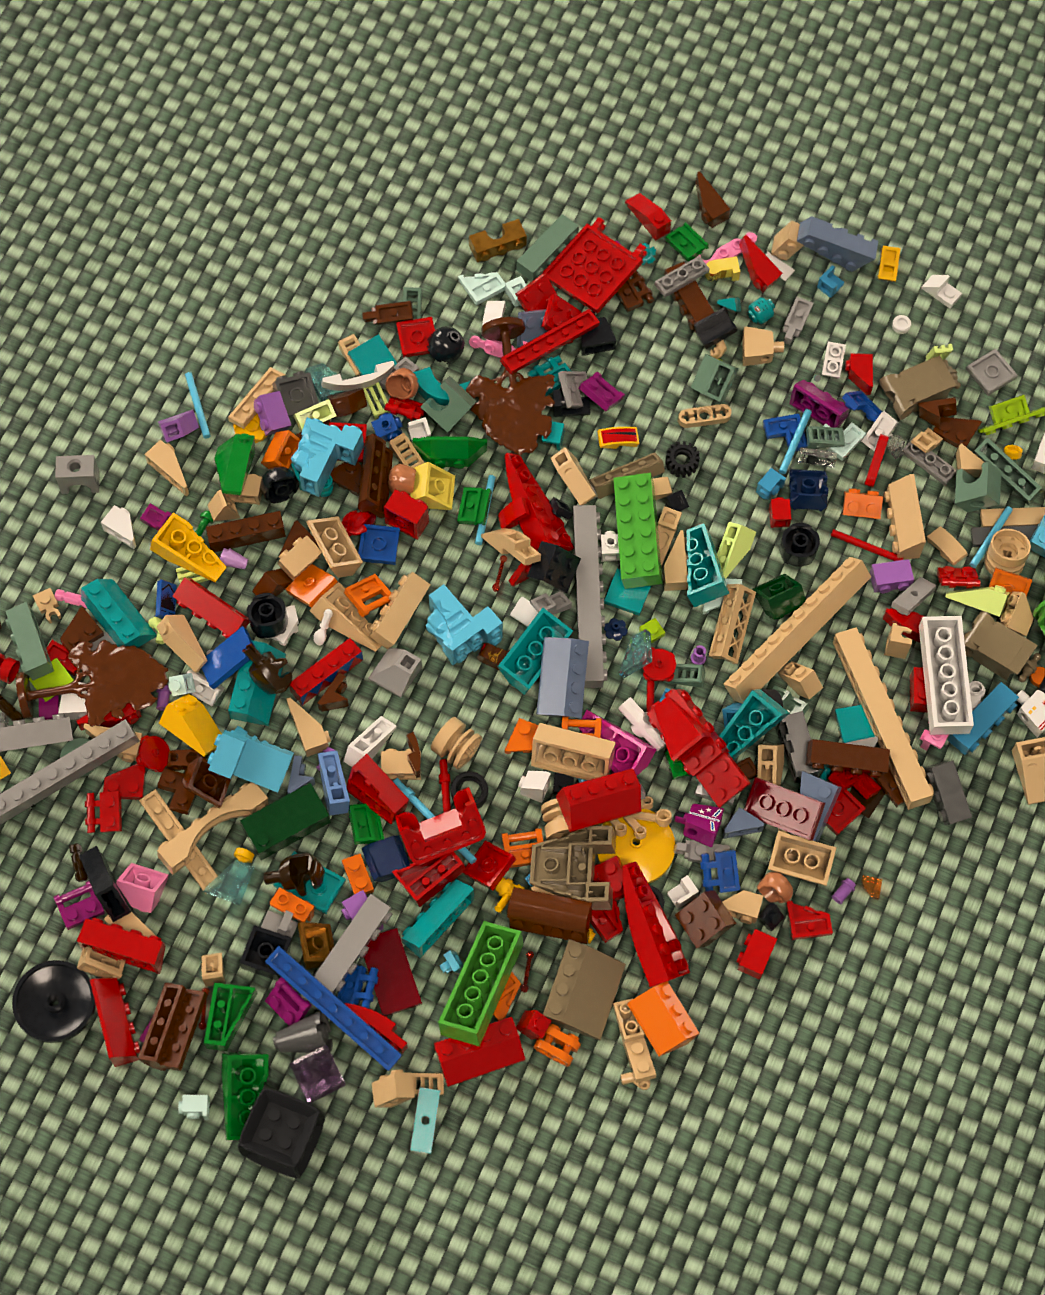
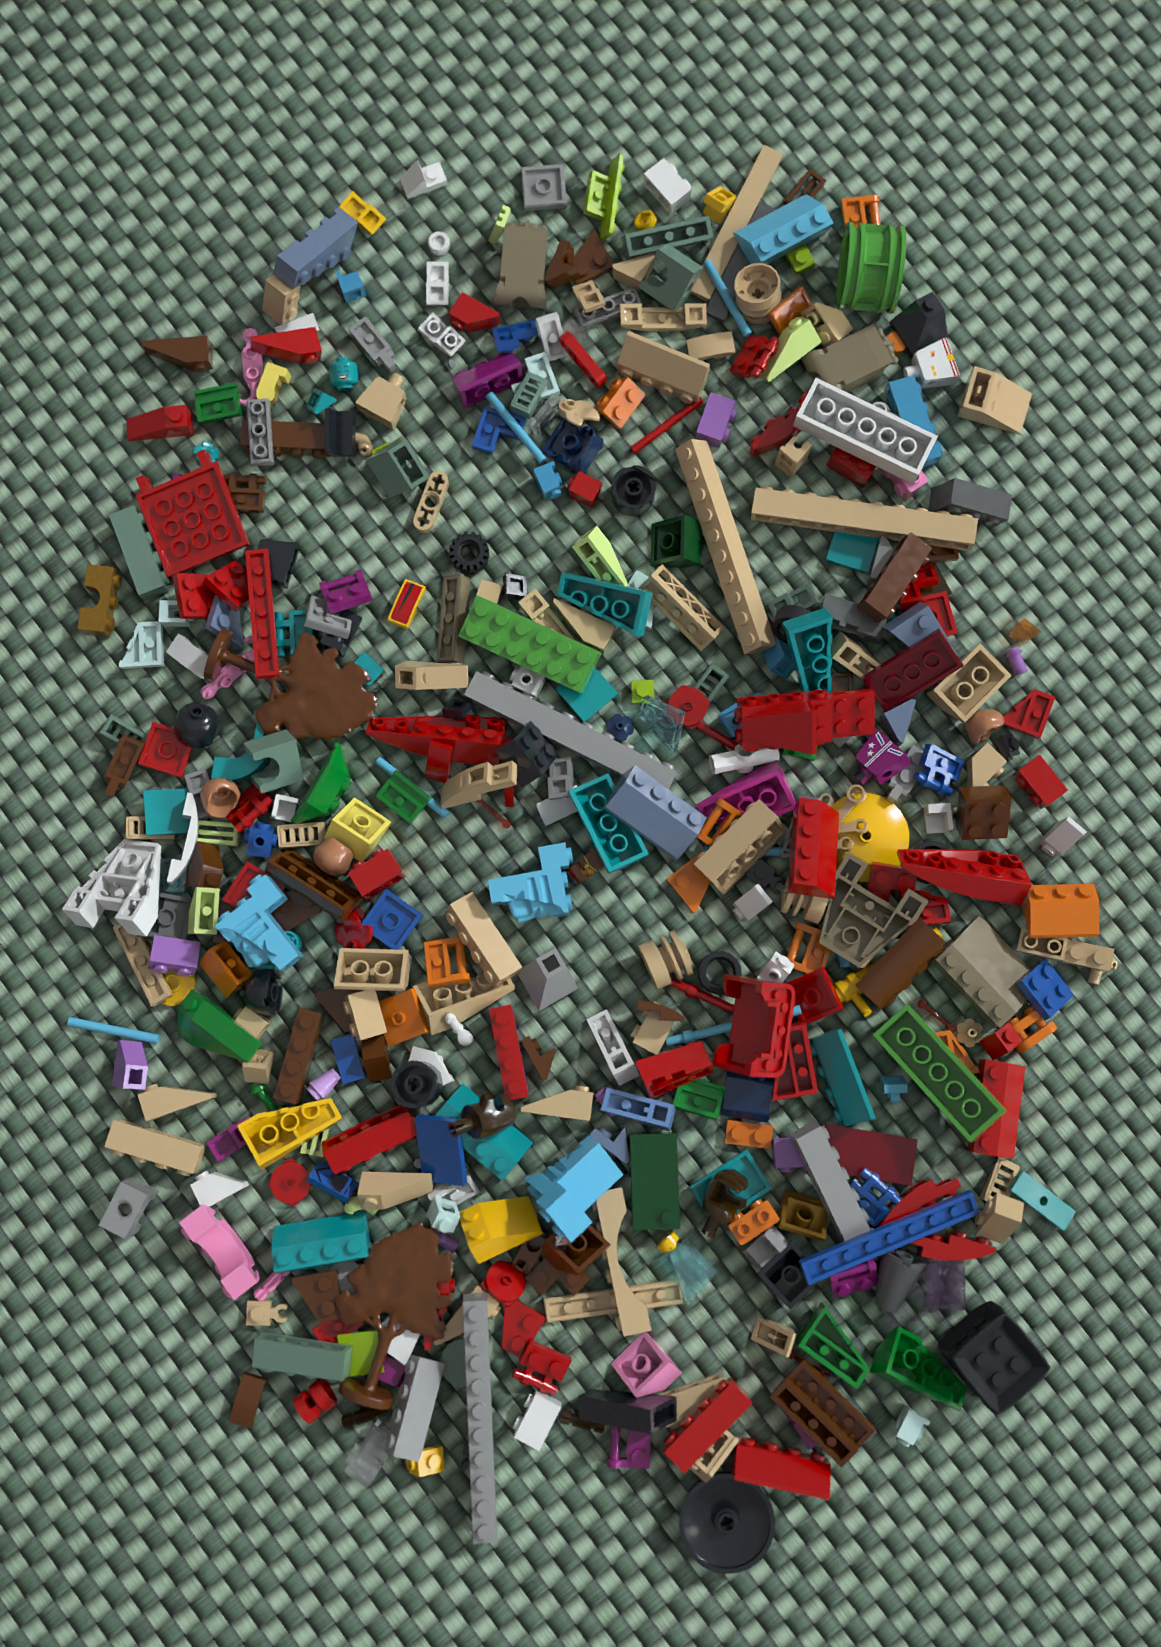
camera: 60 degrees left, 15 degrees up
medium lavender pin [691,645,706,665] -> none
tan slope [778,661,823,699] -> none
light grey tile [891,577,937,616] -> none
none -> white wedge [62,839,161,937]
none -> tan brick [104,1119,207,1176]
none -> bright pink brick [179,1205,259,1300]
none -> red piece [268,1158,313,1206]
none -> blue tile [330,1034,366,1085]
none -> white slope [426,262,449,305]
none -> white brick [512,1389,562,1451]
none -> tan plate [558,399,600,427]
none -> tan slope [620,303,707,332]
none -> white brick [756,952,794,983]
none -> red slope [911,1230,996,1261]
none -> tan plant [956,1018,983,1048]
none -> blue plate [1016,958,1074,1021]
none -> white slope [1039,817,1087,857]

